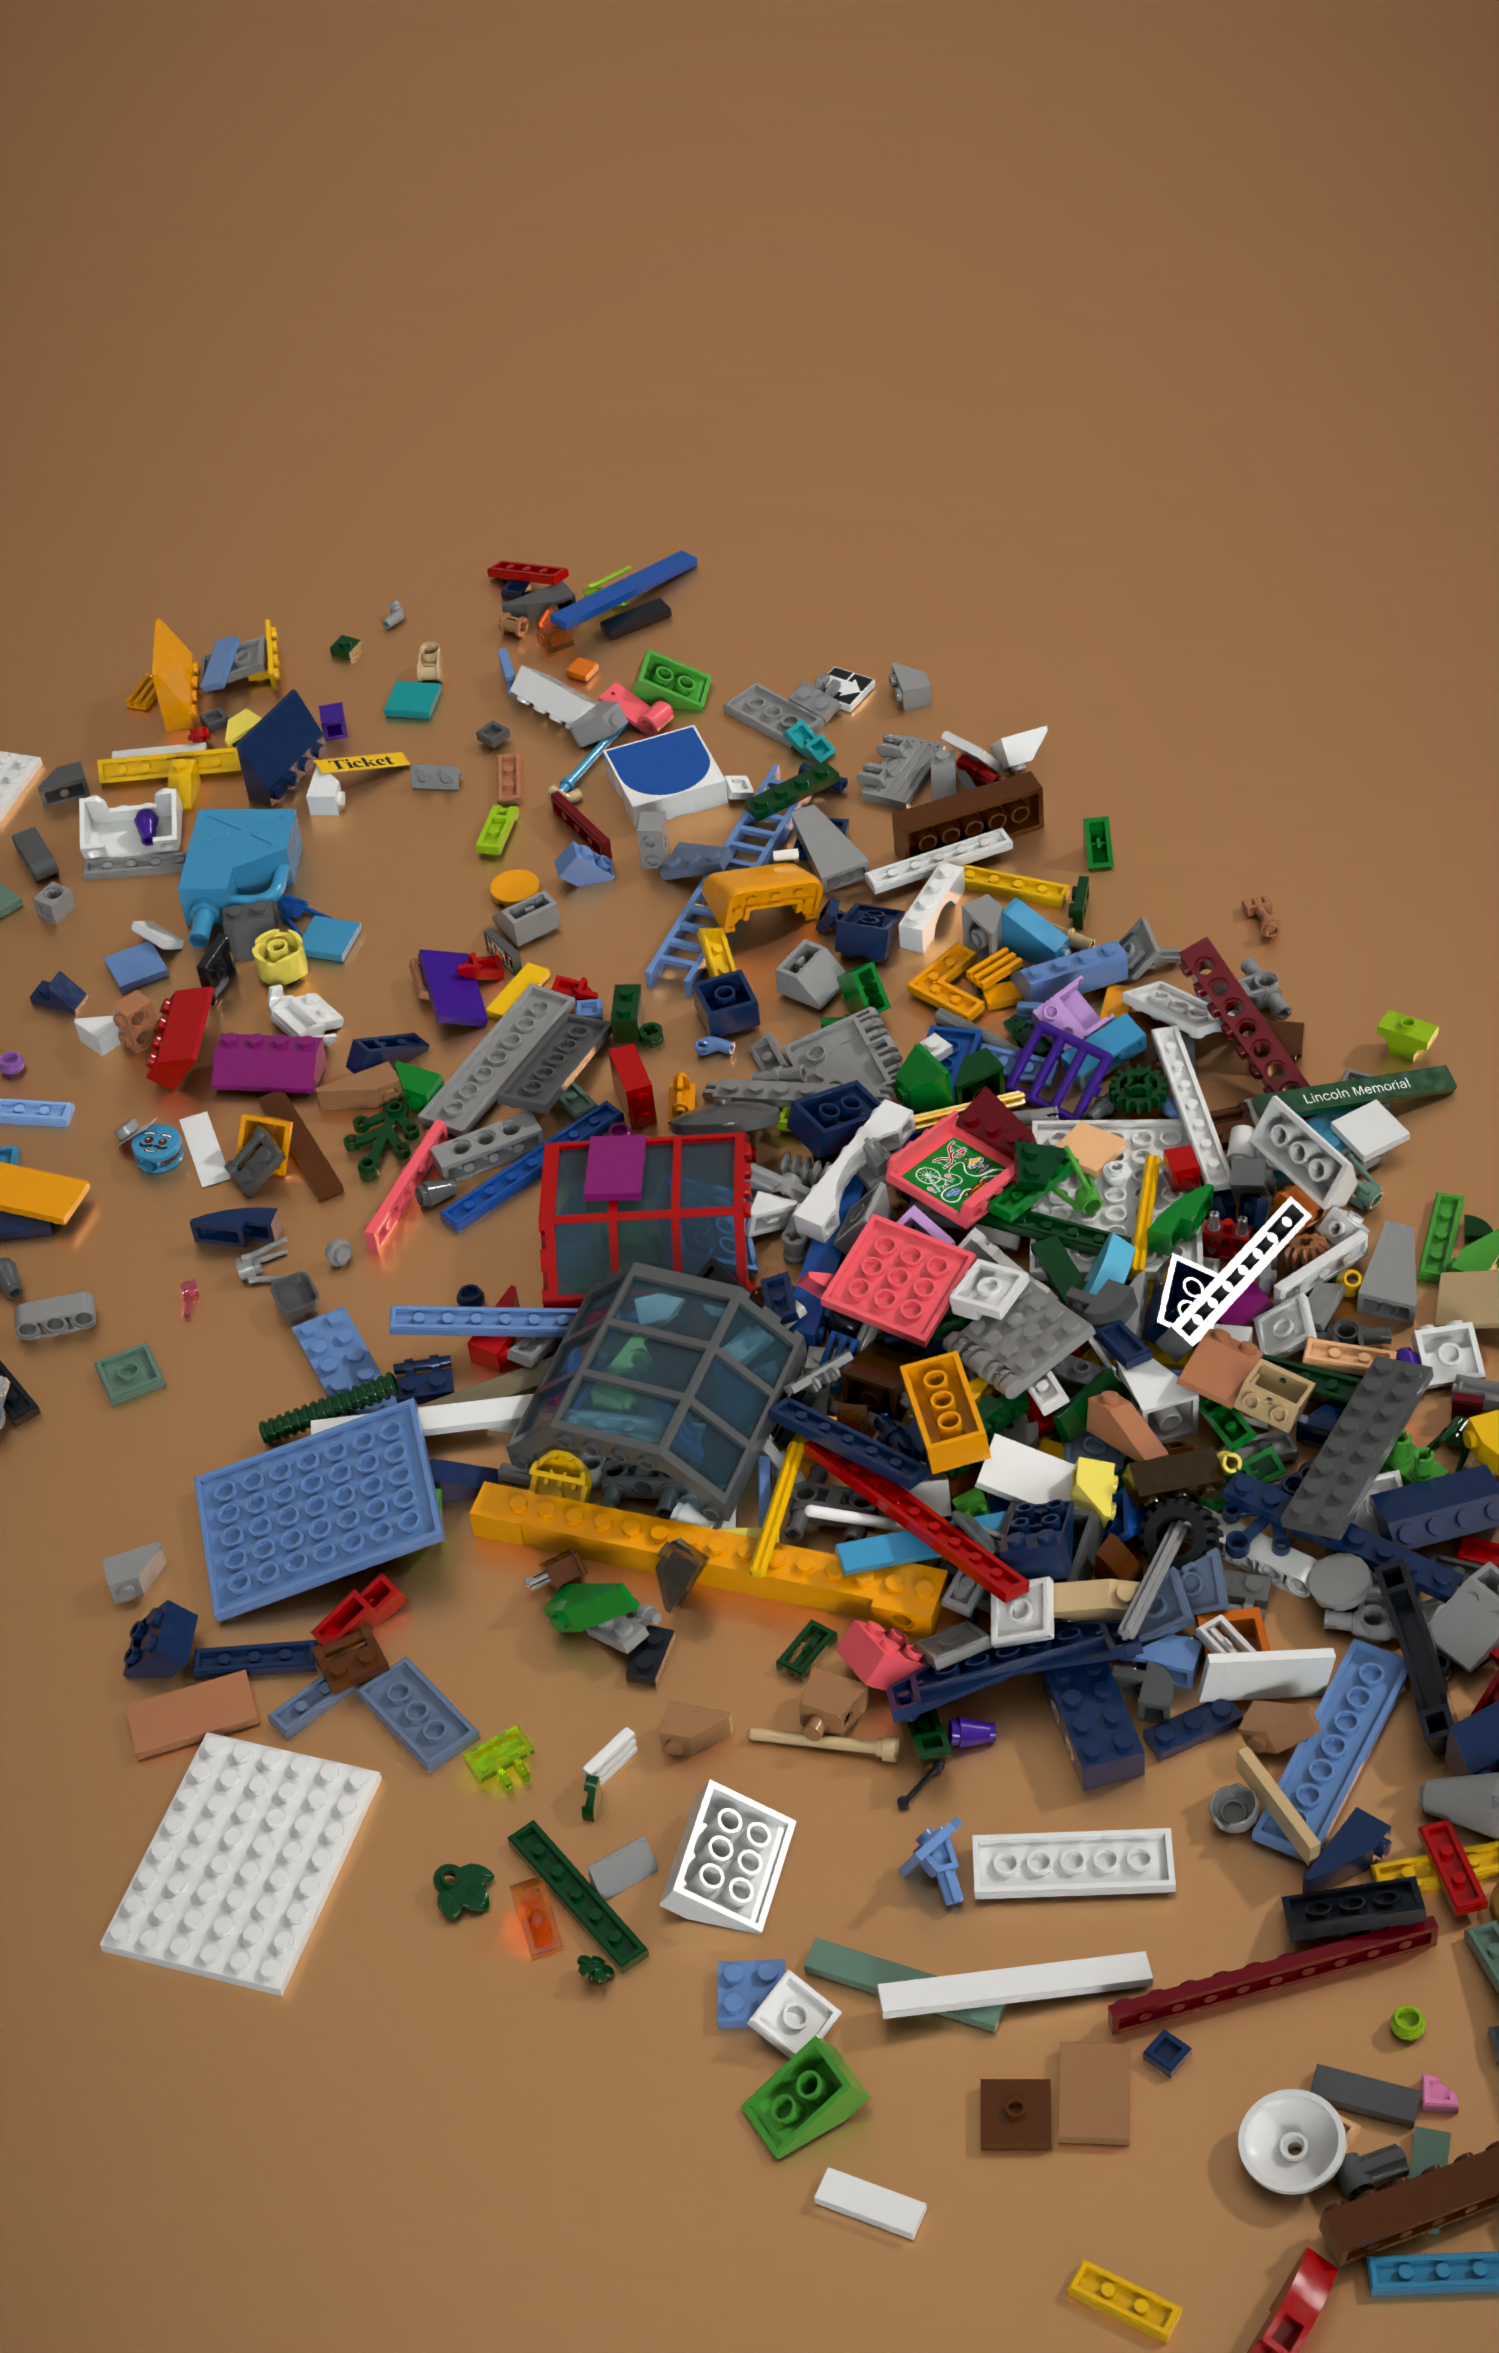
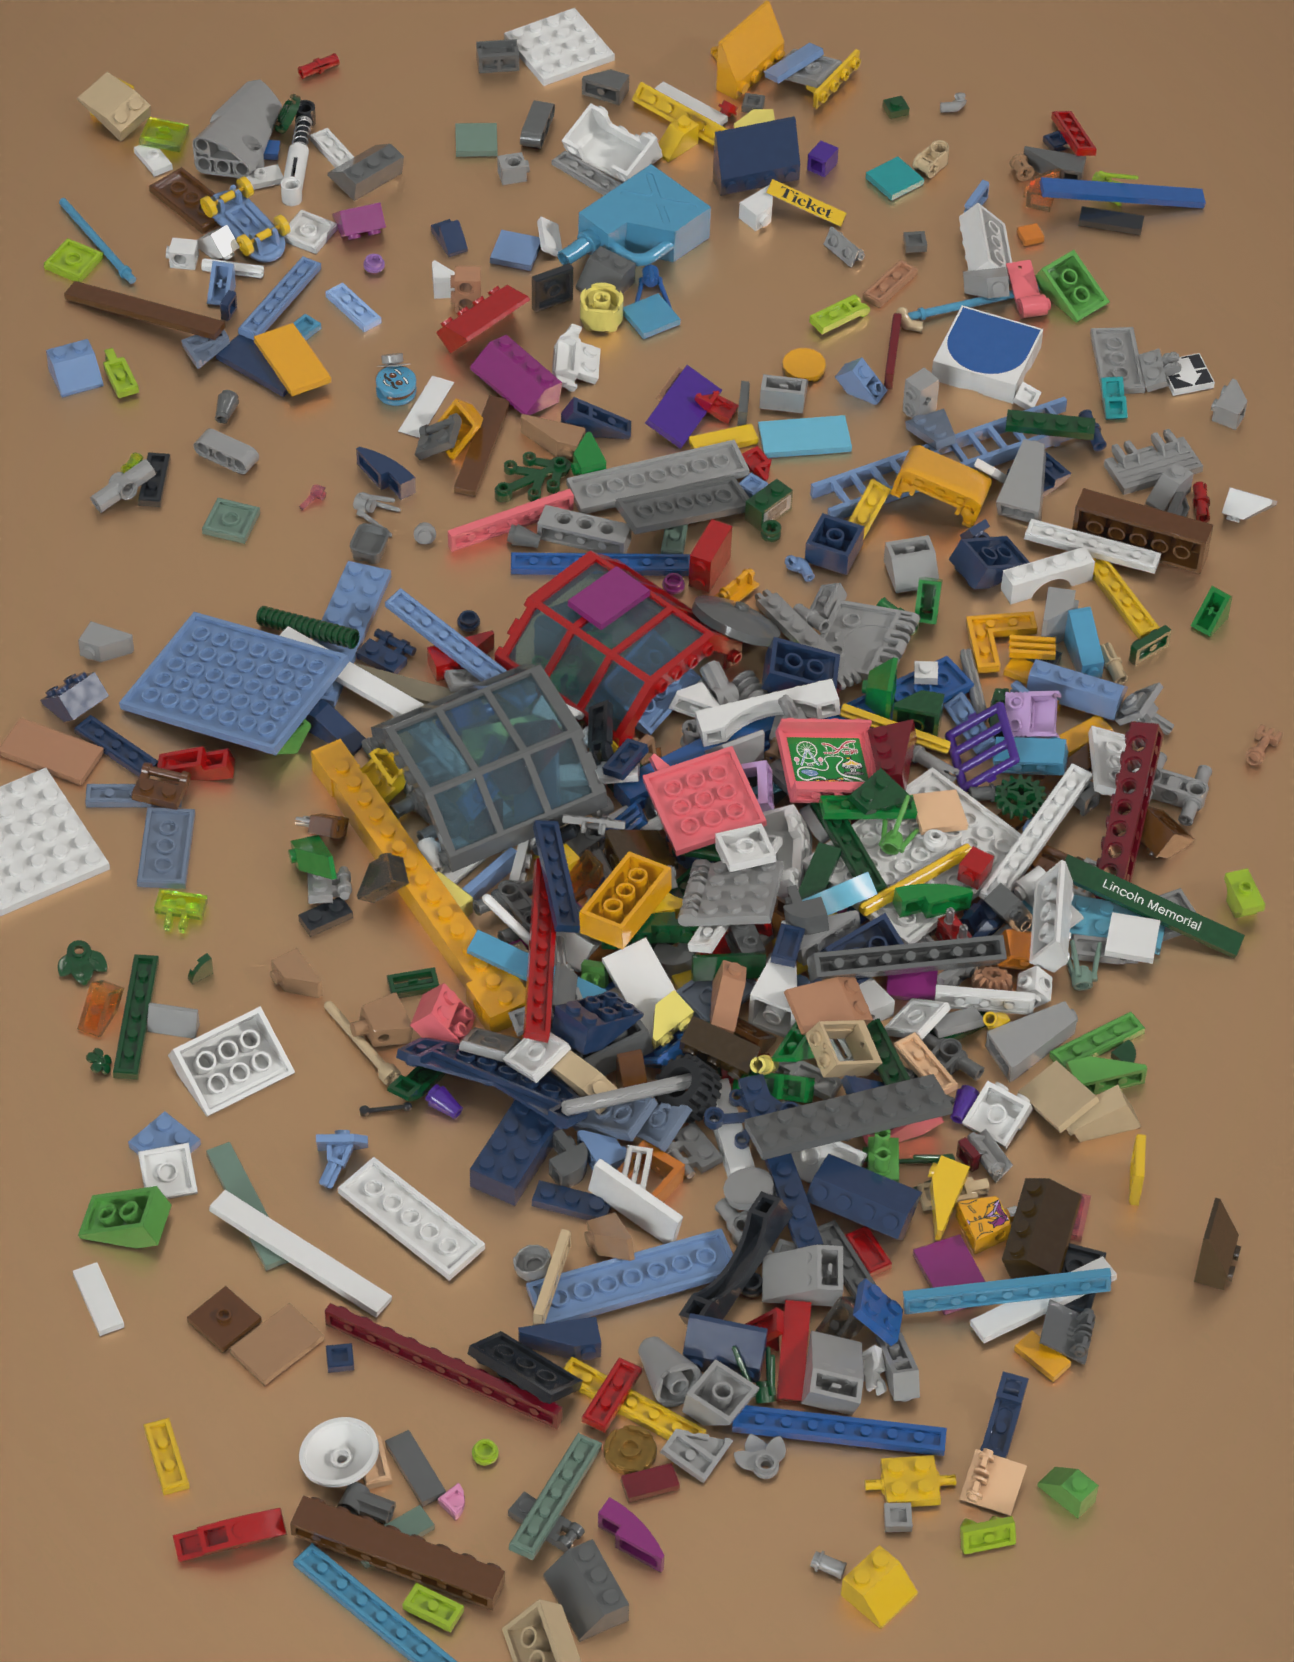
camera: 35 degrees right, 5 degrees up
dark purple cone [134,809,159,846] -> none
white tile [582,1727,638,1786] -> none
yellow axle [749,1441,804,1579] -> none
white tile [941,731,1003,773] -> none
none -> medium azure tile [758,415,852,458]

